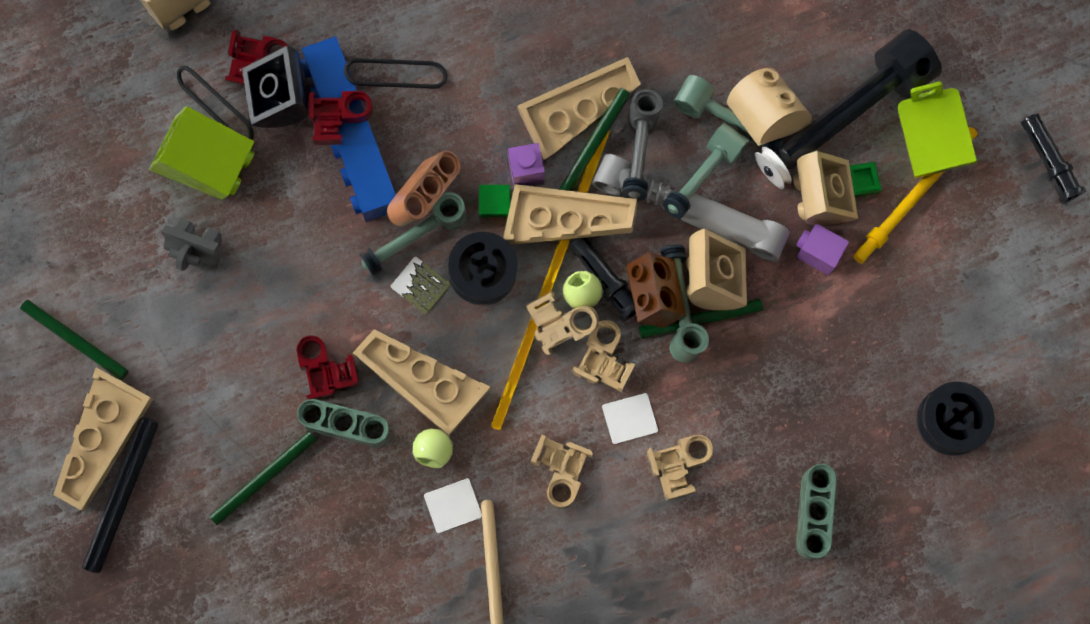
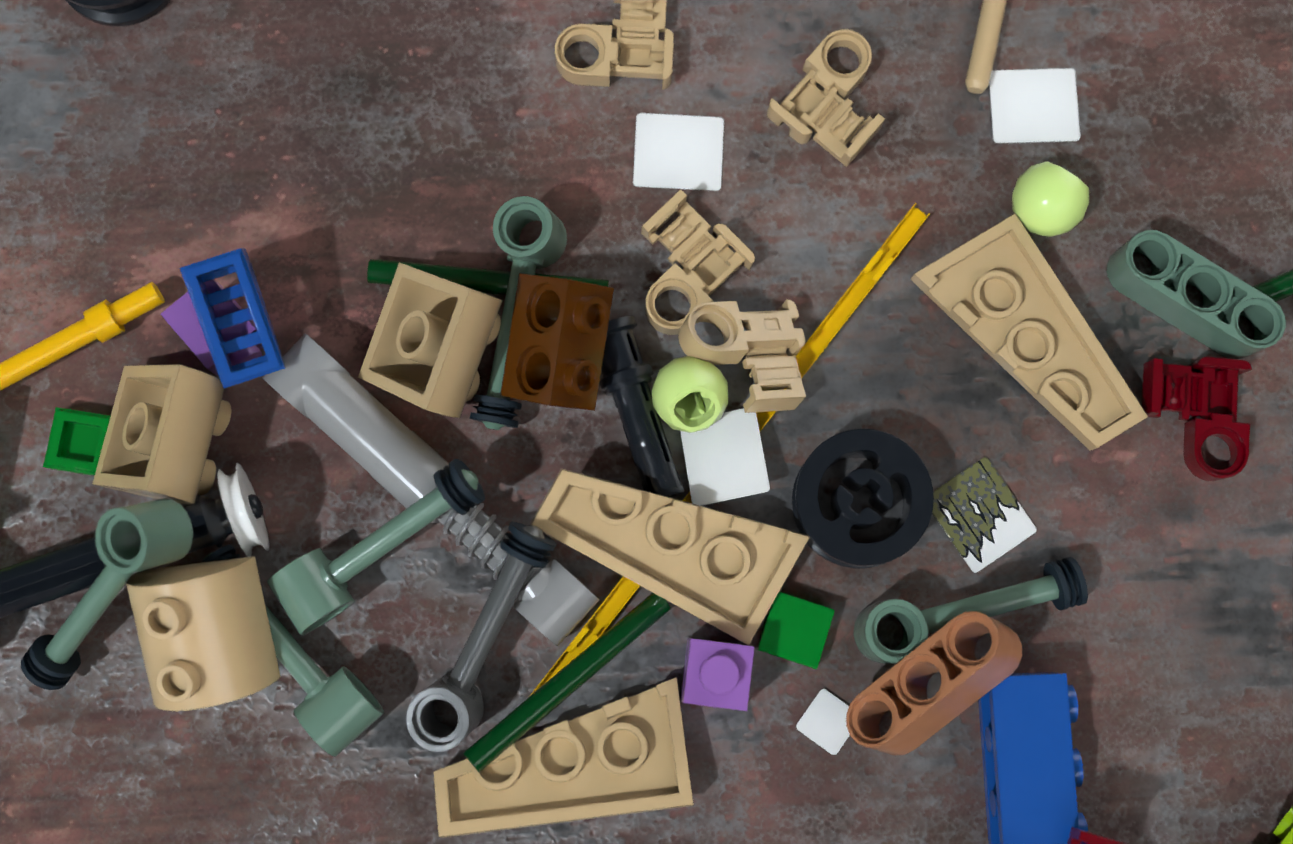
camera: 165 degrees left, 5 degrees up
none -> sand green piece [21,498,193,690]
none -> blue slope [180,248,286,388]
none -> white sticker [680,408,770,506]
none -> white sticker [796,689,850,755]

